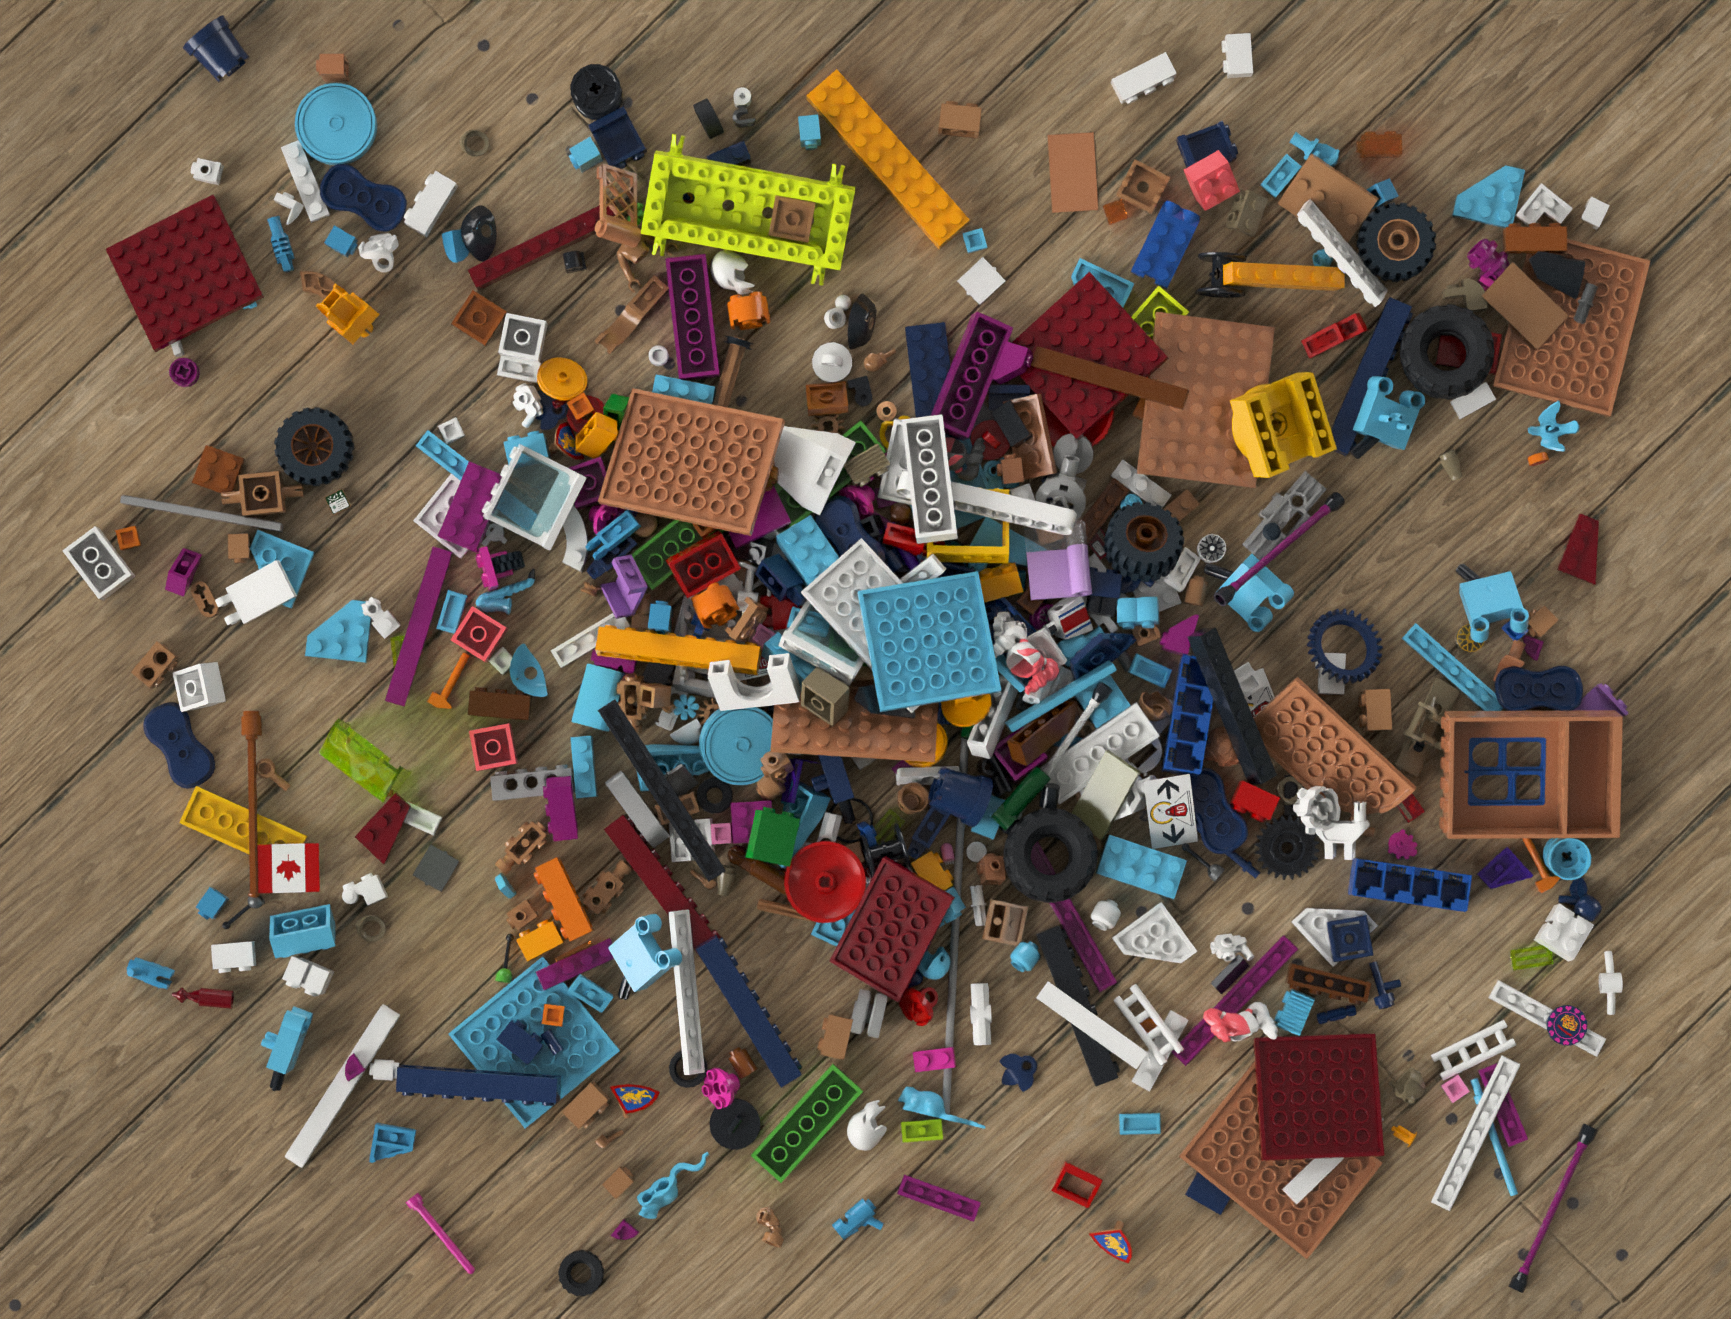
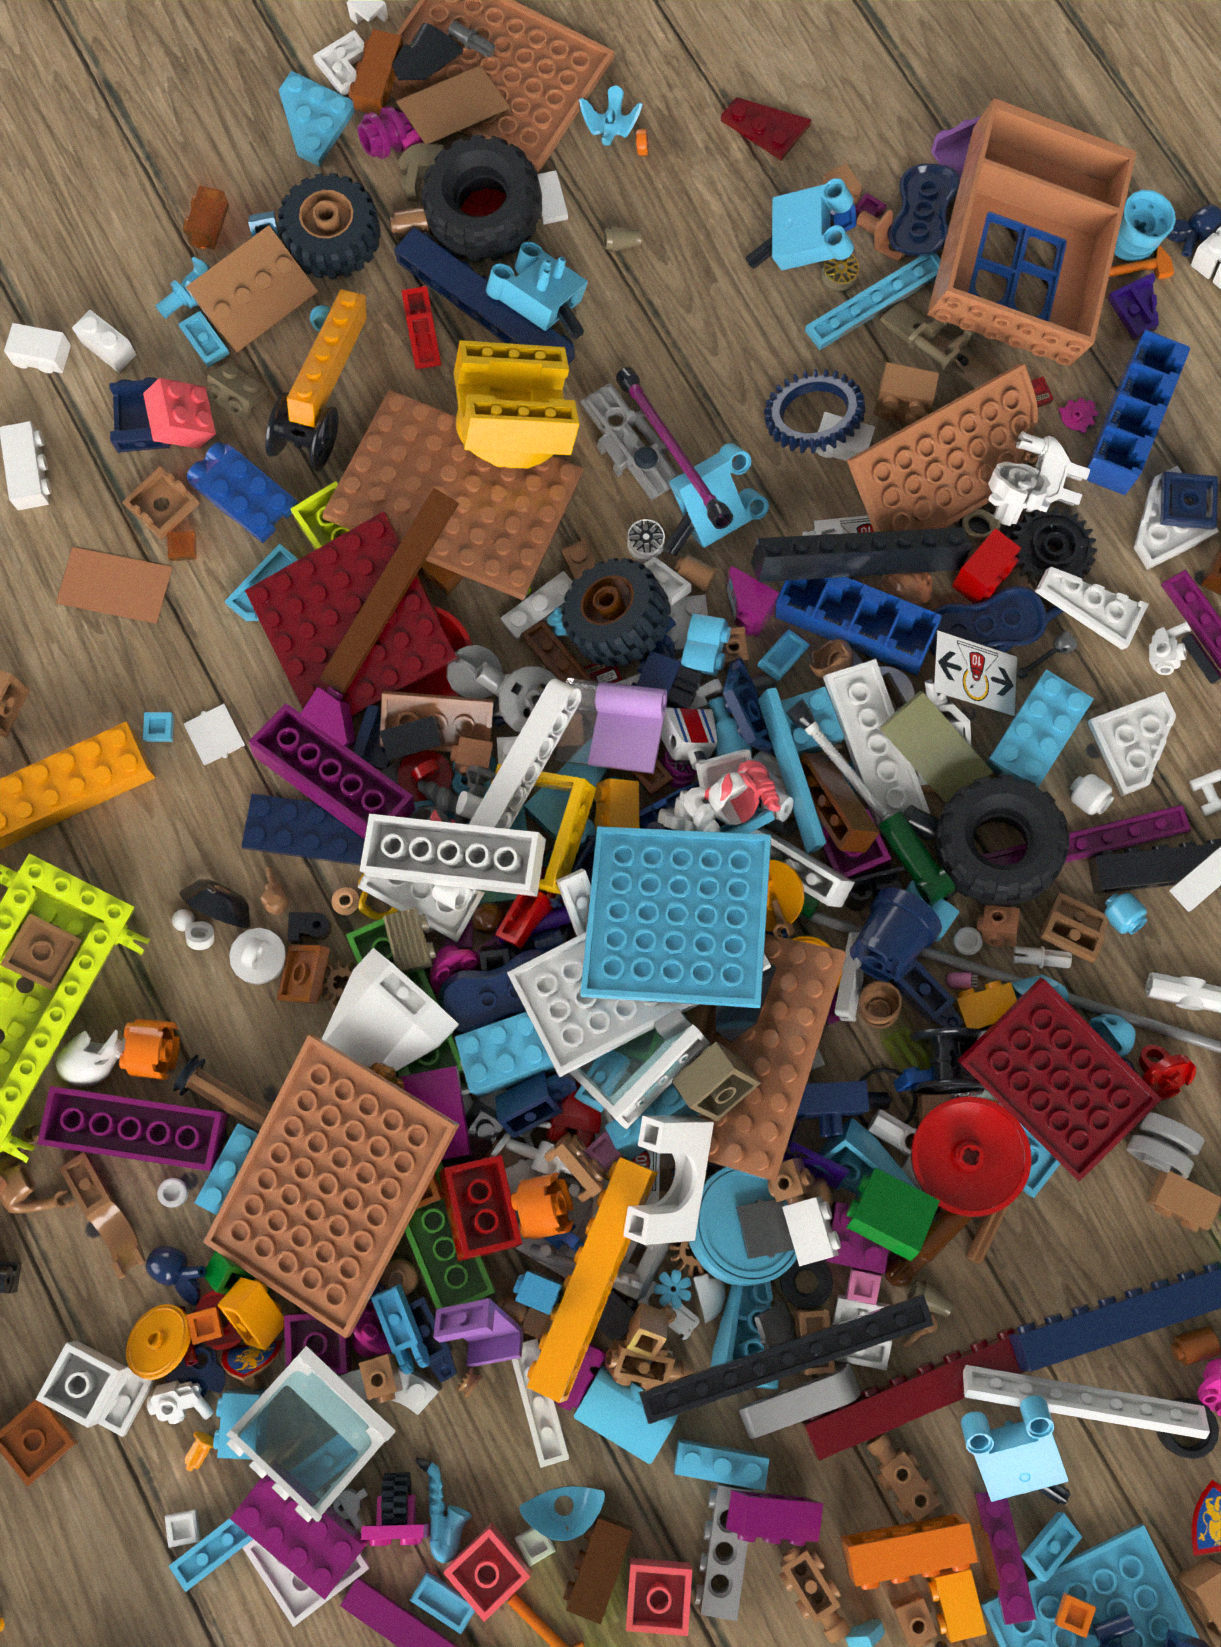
camera: 75 degrees left, 10 degrees down
white plate [1297,199,1388,307] -> none
none -> white brick [72,310,137,373]
none -> dark blue piece [145,1246,206,1306]
none -> light orange piece [185,1431,214,1471]
none -> medium nougat brick [359,1354,403,1404]
none -> medium nougat brick [390,207,429,238]
none -> leg [456,765,497,820]
none -> light grey tile [654,1008,691,1041]
none -> dark grey piece [736,1199,794,1259]
none -> medium nougat hand [771,900,794,940]
none -> white brick [782,1197,841,1266]
none -> white wing [1035,567,1149,650]

